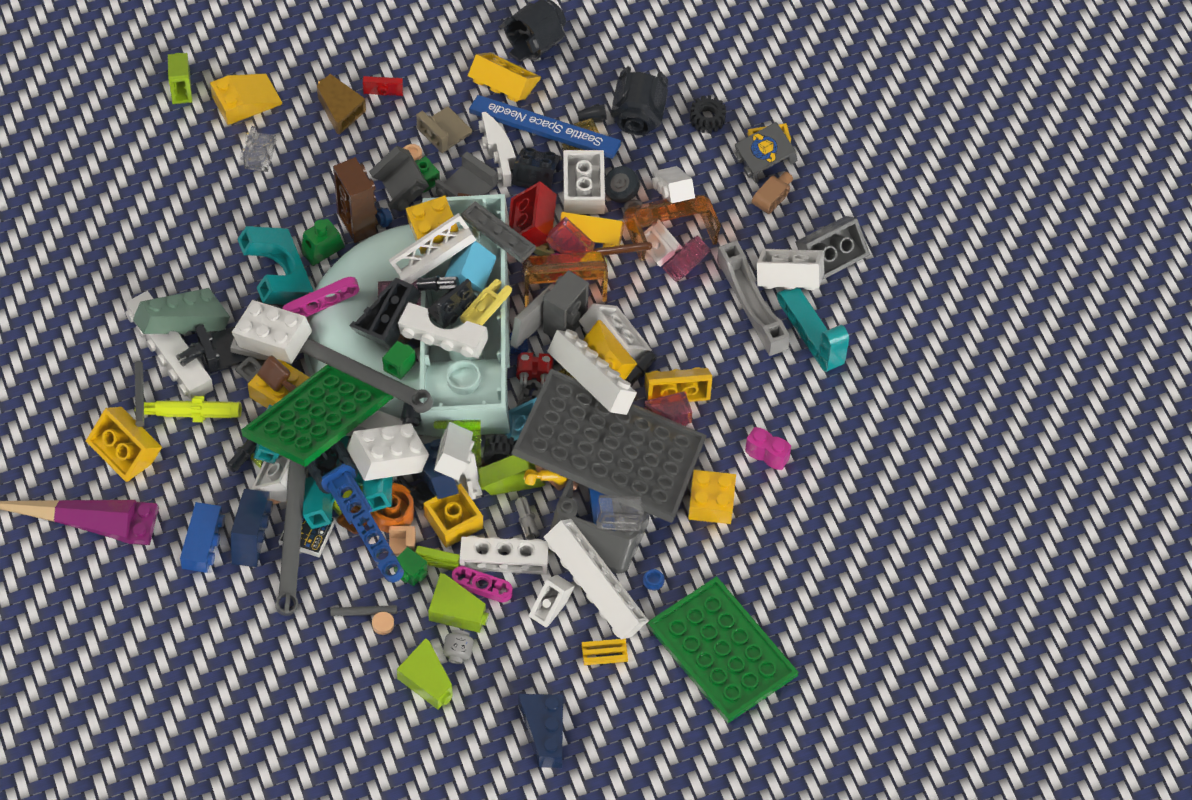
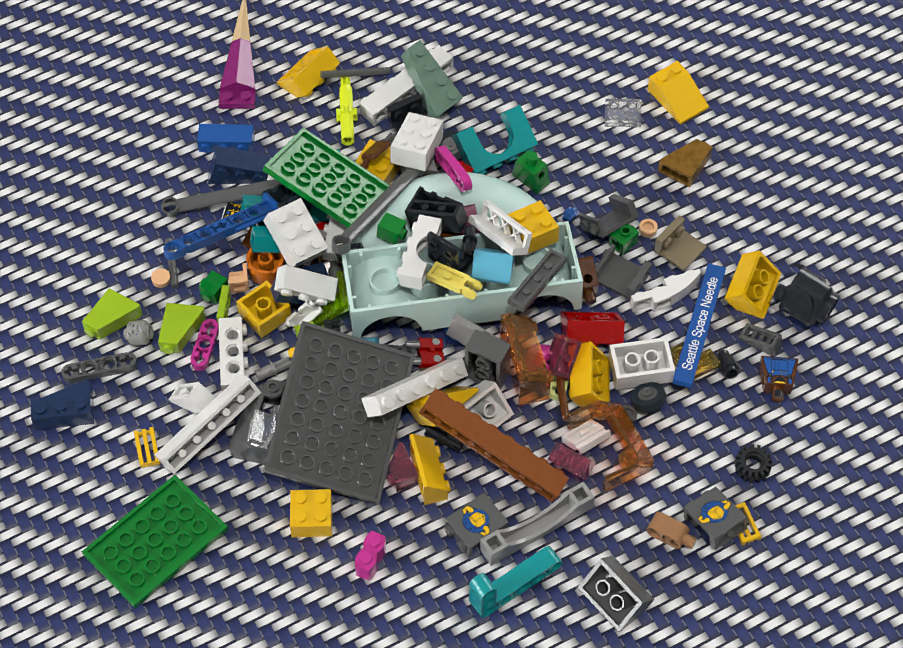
camera: 85 degrees right, 0 degrees up
lime slope [168,53,192,104] -> none
black pin [176,342,205,367] -> none
reddish brown brick [333,157,378,243] -> none
red plate [363,76,403,96] -> none
black bracket [511,147,561,190] -> none
black piece [611,66,668,136] -> none
blue plate [643,569,665,591] -> none
white brick [652,166,695,203] -> none
white brick [757,249,824,290] -> none
none -> dark grey beam [61,352,138,384]
none -> dark orange brick [419,388,569,502]
none -> dark grey panel [444,493,509,557]
none -> dark grey slope [738,323,783,357]
none -> torso [759,356,798,402]

